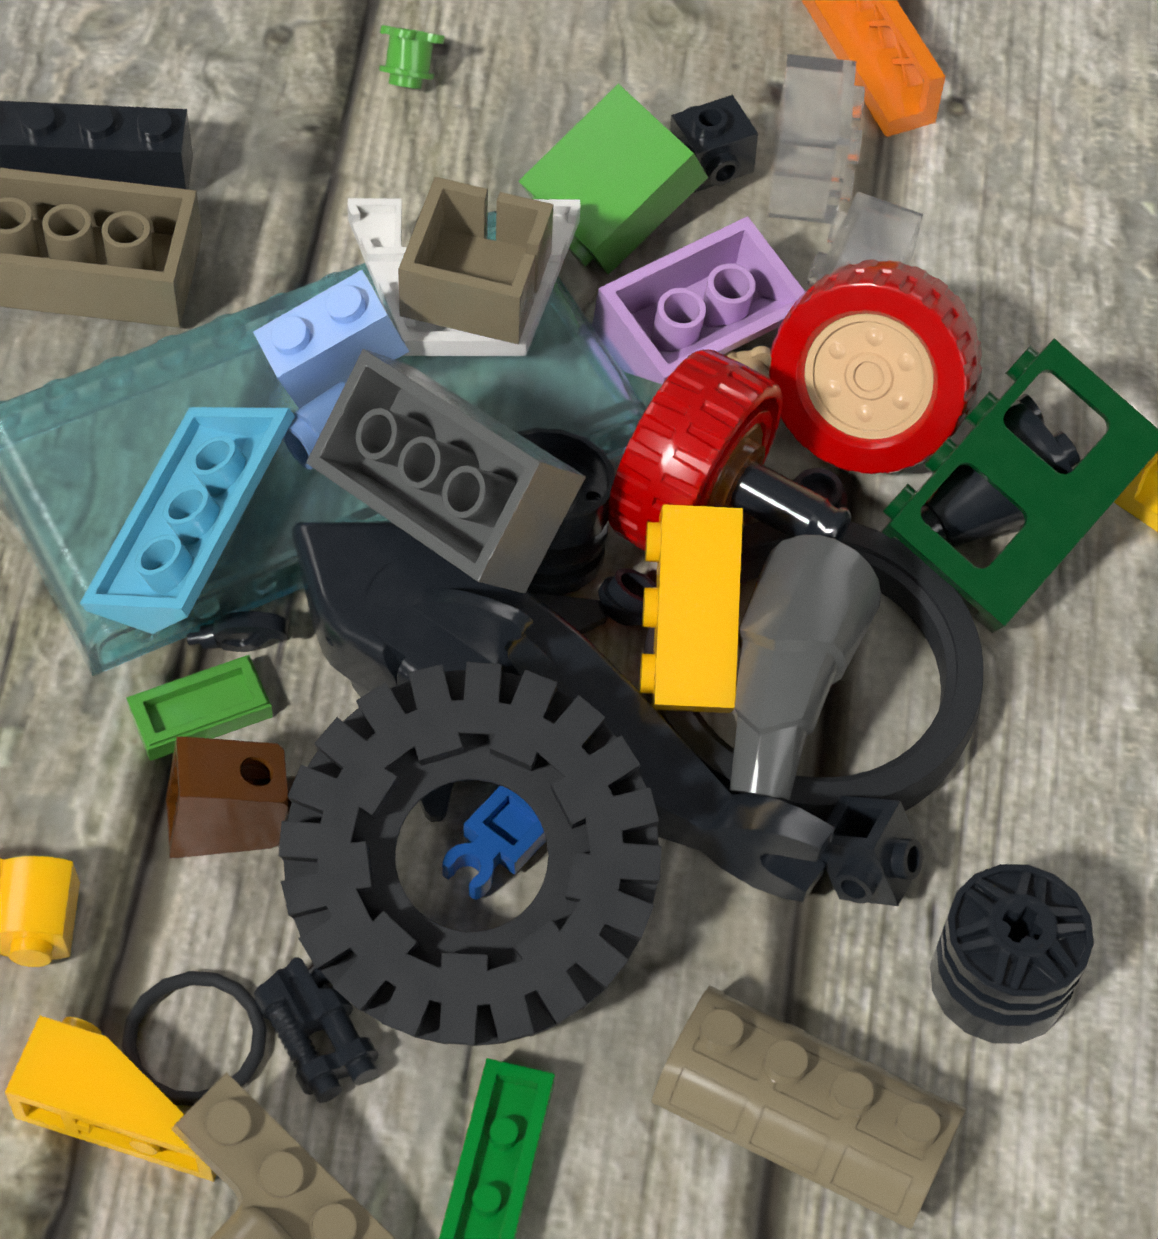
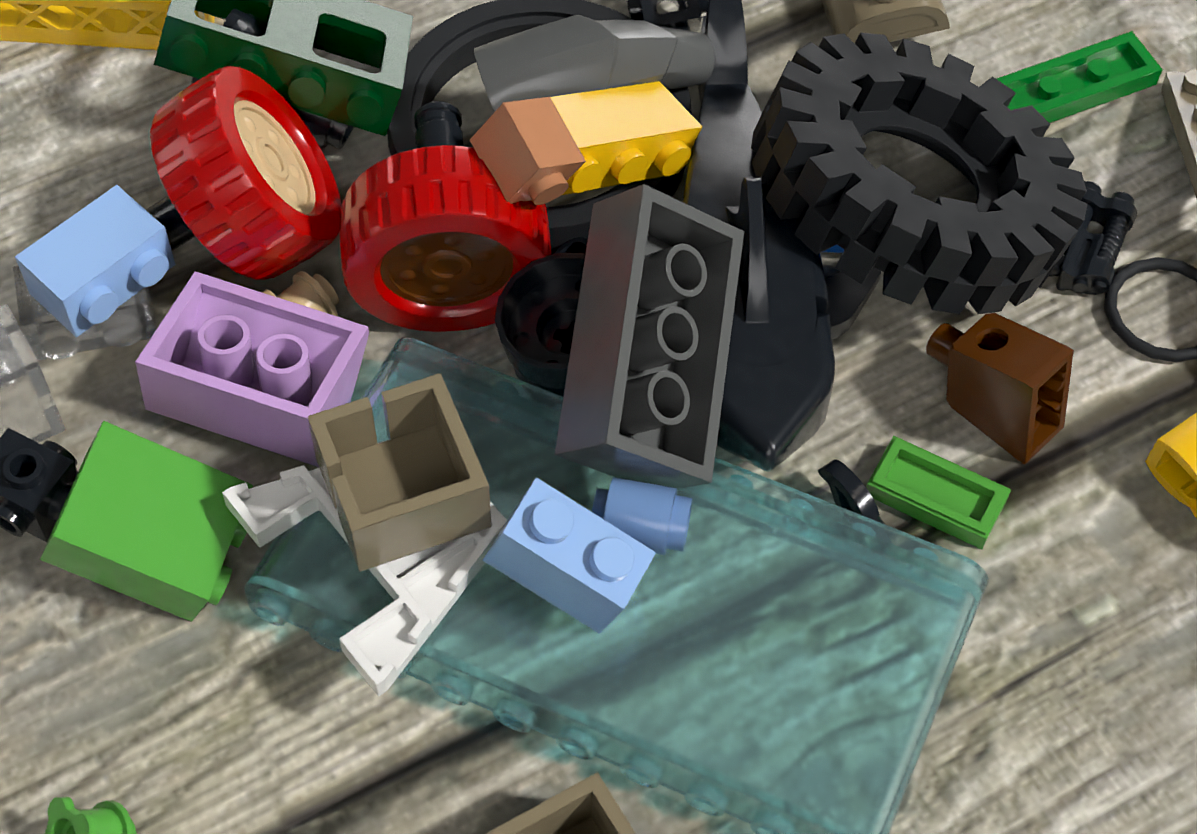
camera: 125 degrees left, 0 degrees up
medium azure slope [80,407,295,634] -> none
none -> light blue brick [15,185,176,338]
none -> nougat brick [470,97,586,205]

